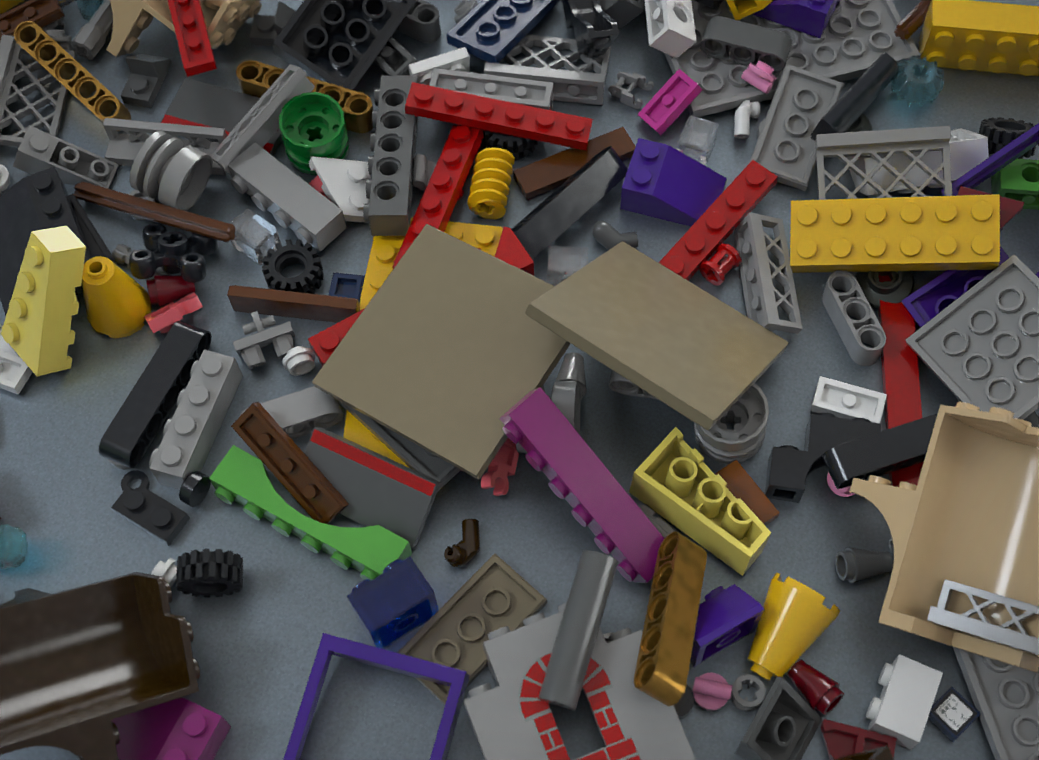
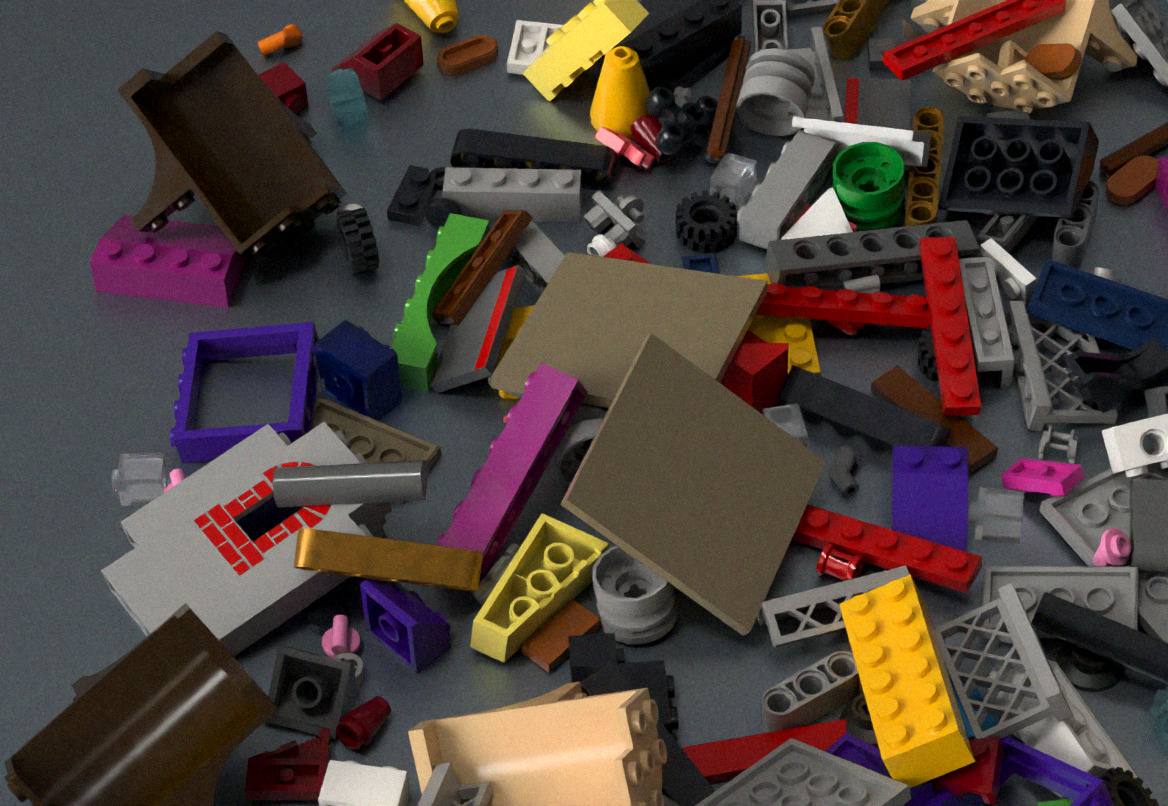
camera: 75 degrees right, 15 degrees down
reddish brown tile [227,285,360,323] -> none
dark brown arm [444,519,480,567] -> none
yellow piece [467,147,515,220] -> none
white arm [734,100,760,139] -> none
yellow cone [747,573,840,681] -> none
white plate [810,376,887,424] -> none

